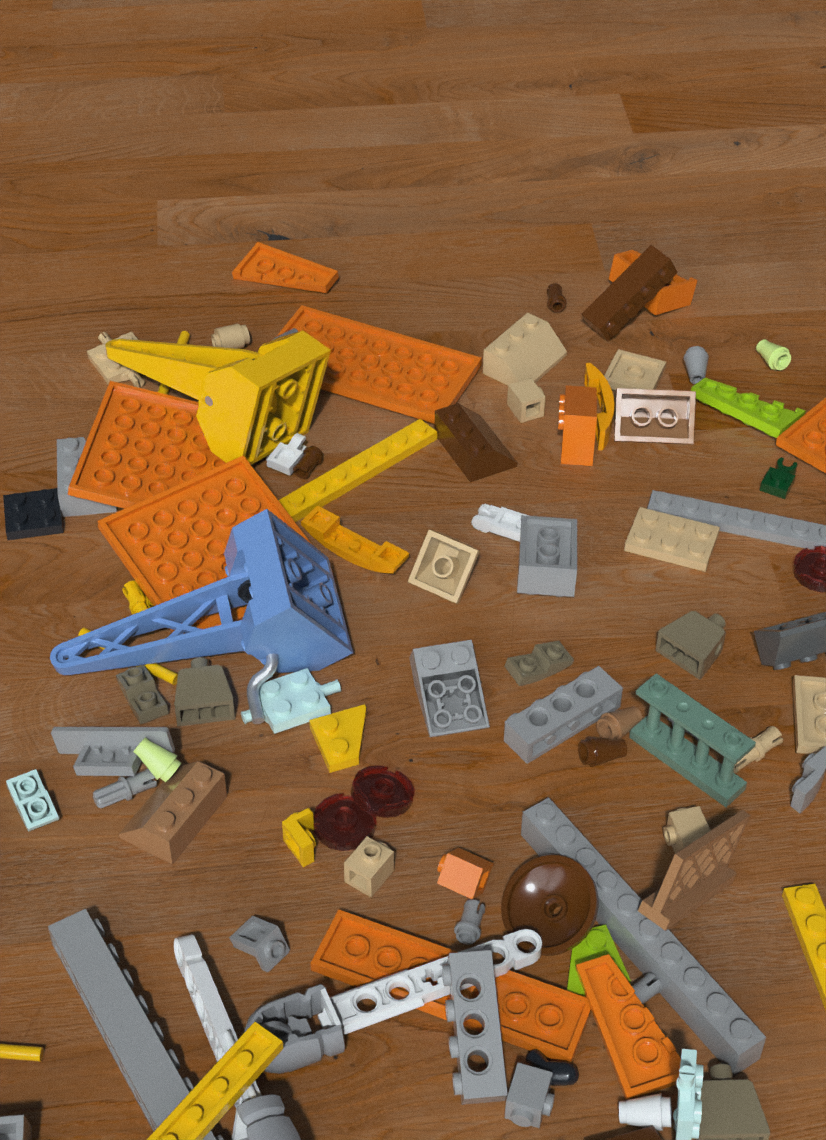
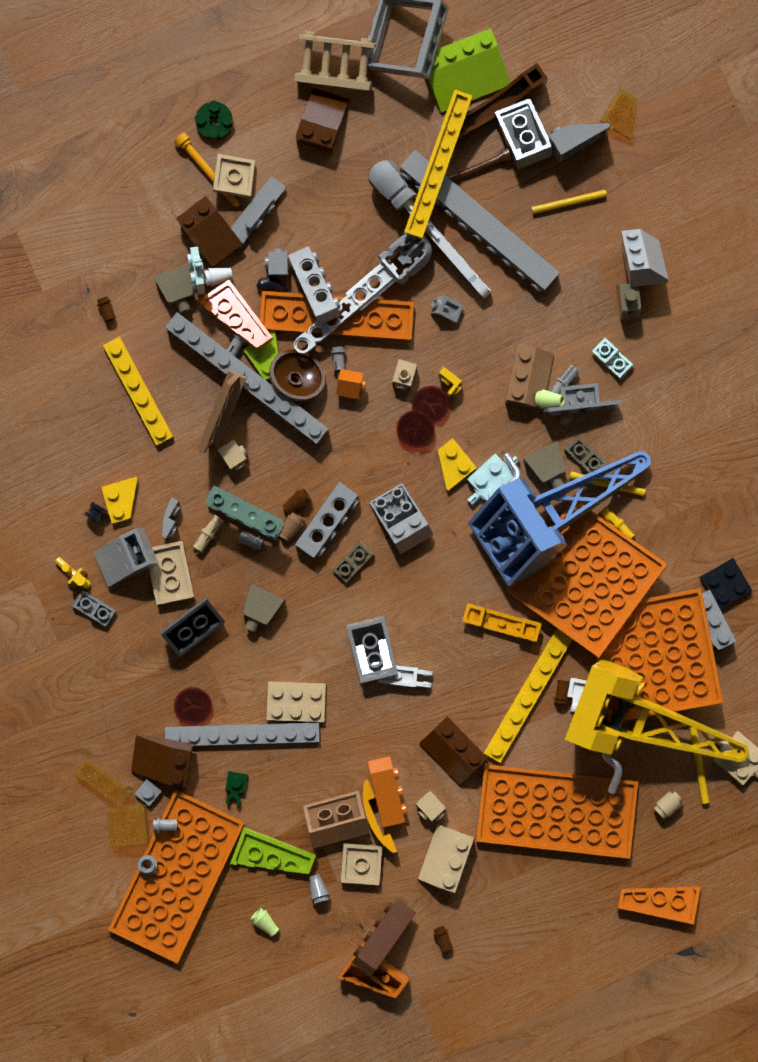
camera: 165 degrees right, 40 degrees up
tan slope [408,529,480,604] -> none

